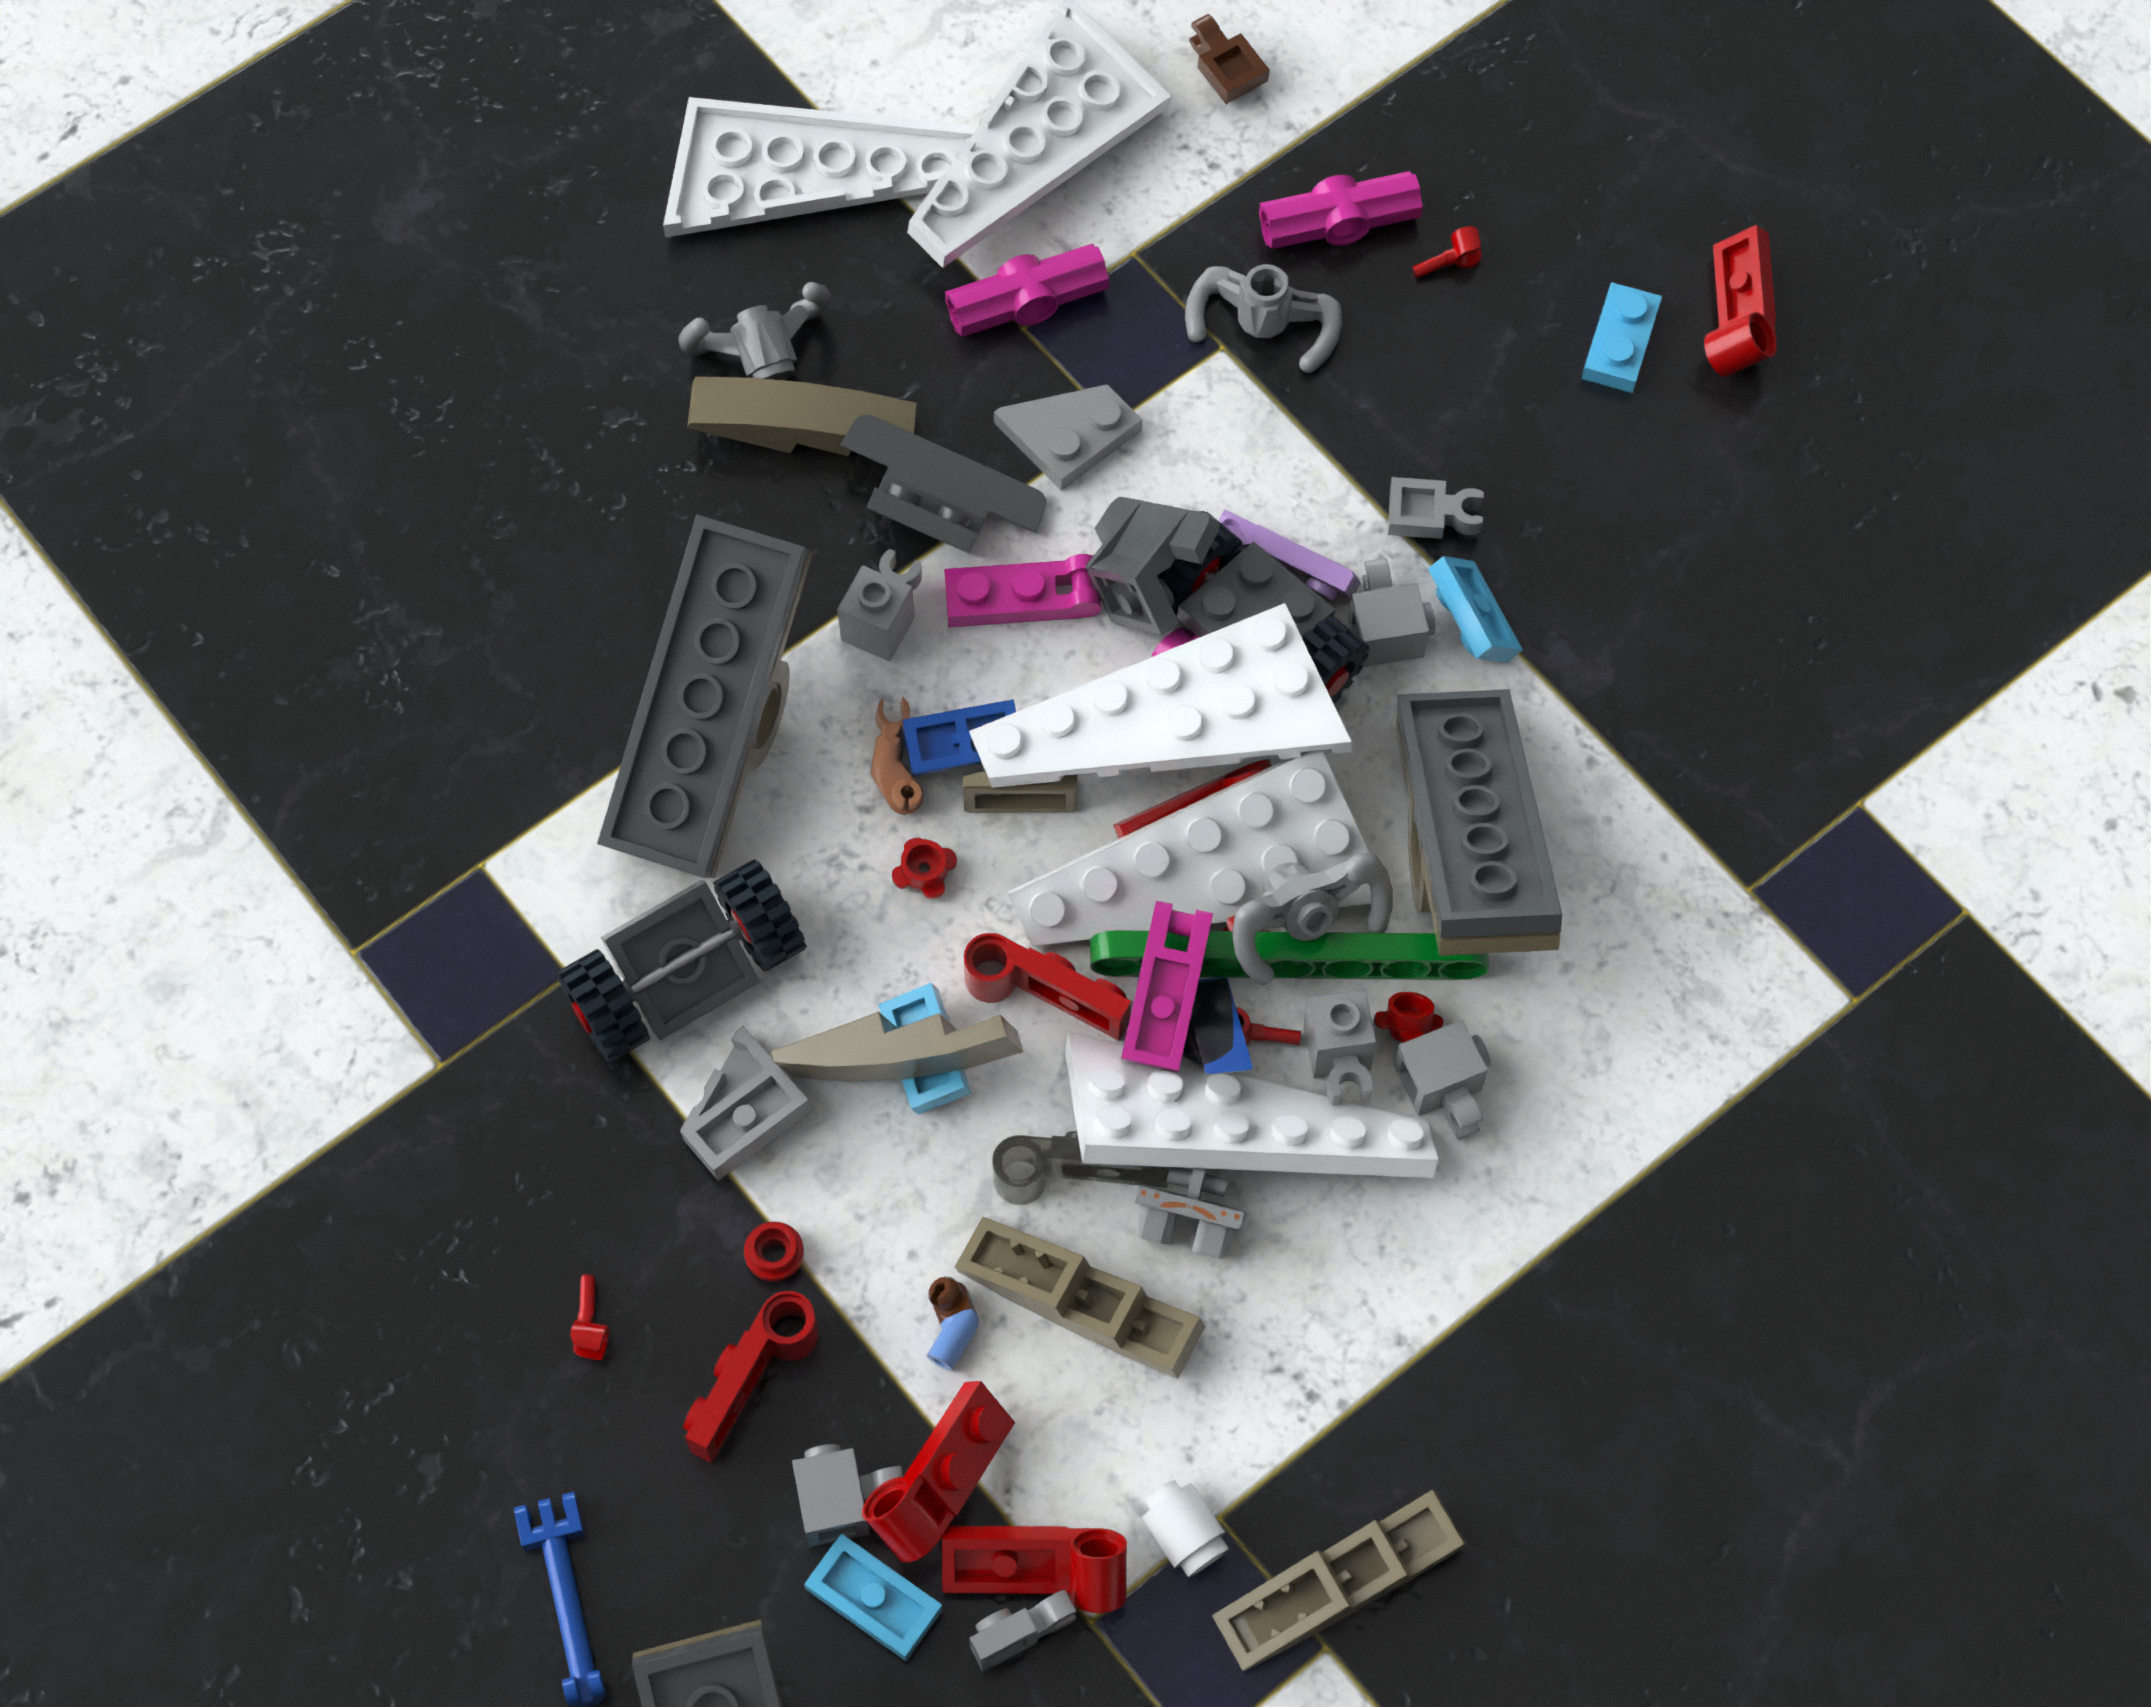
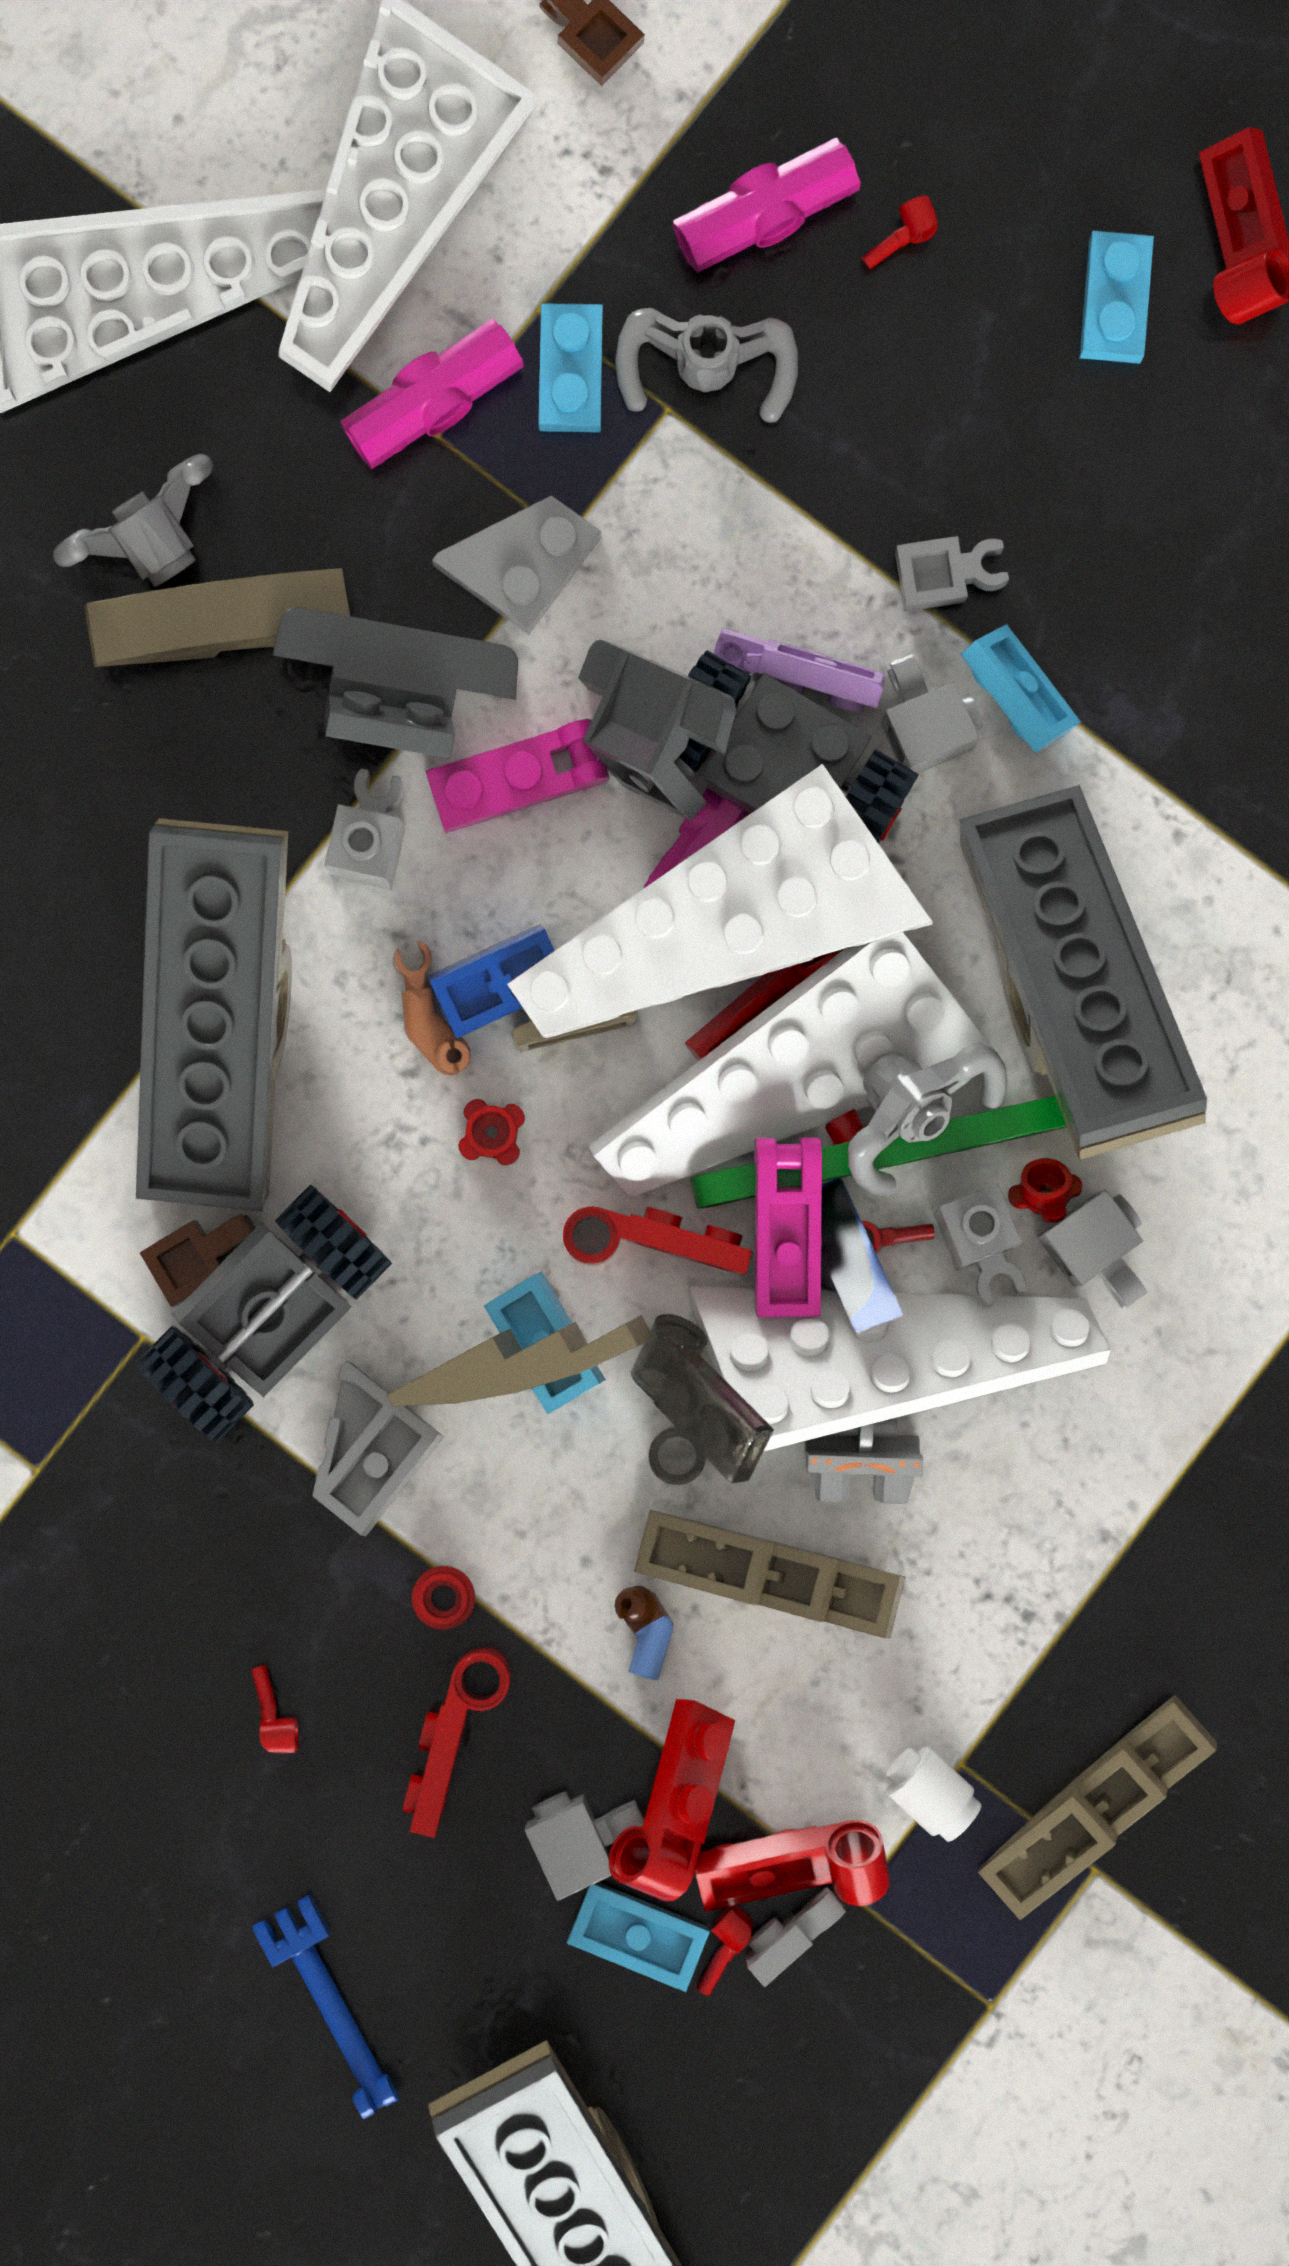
camera: 15 degrees left, 20 degrees up
none -> reddish brown plate [139,1214,255,1307]
none -> medium azure plate [539,303,603,433]
none -> clear smoke plate [631,1314,774,1483]
none -> red hand [696,1905,753,1996]

